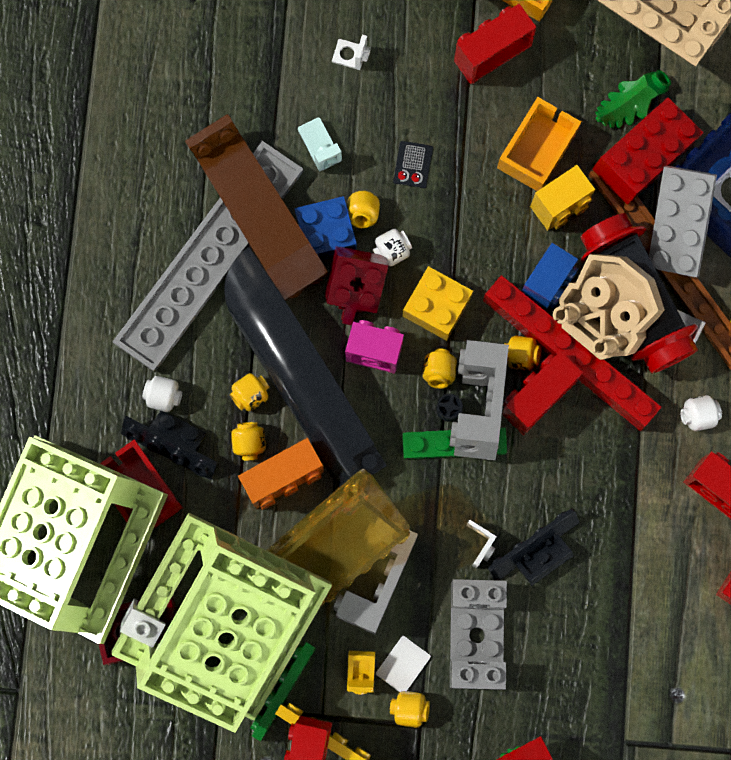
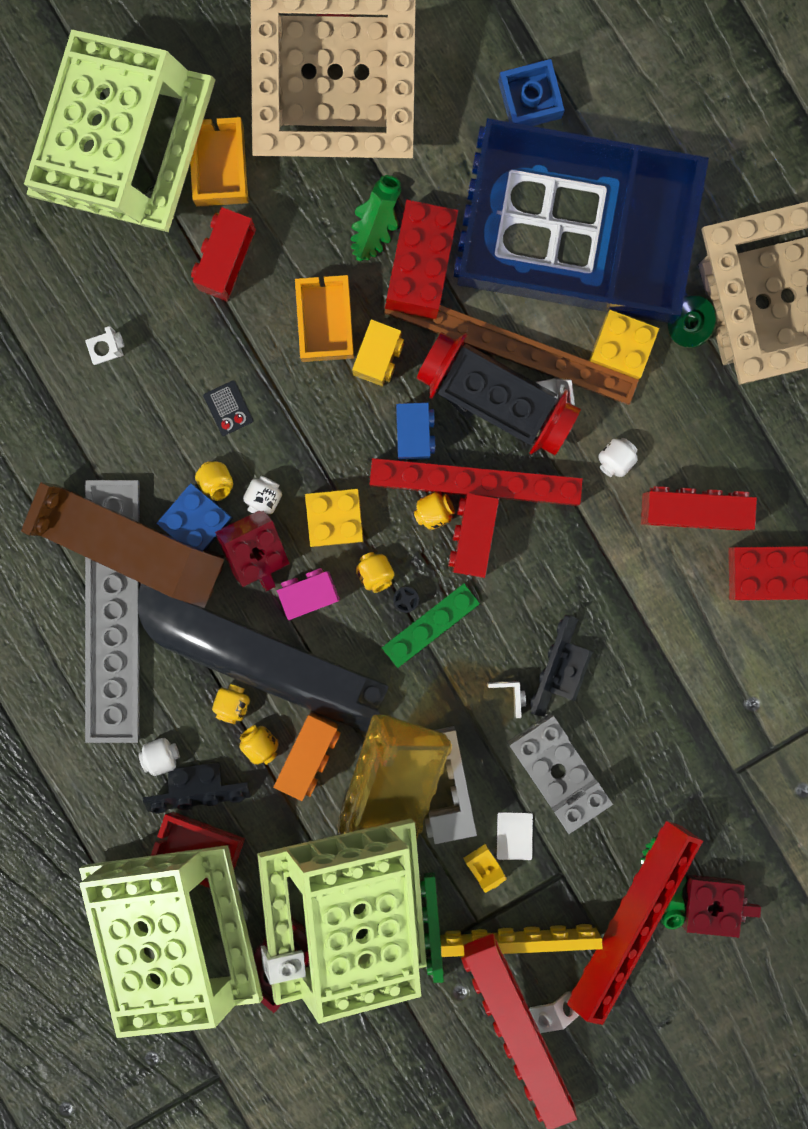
camera: 30 degrees left, 10 degrees up
light aqua bracket [298,118,342,172] -> none
yellow head [390,691,430,728] -> none
light grey plate [450,340,509,460] -> none
tan brick [553,254,665,360] -> none
light grey plate [649,166,717,277] -> none

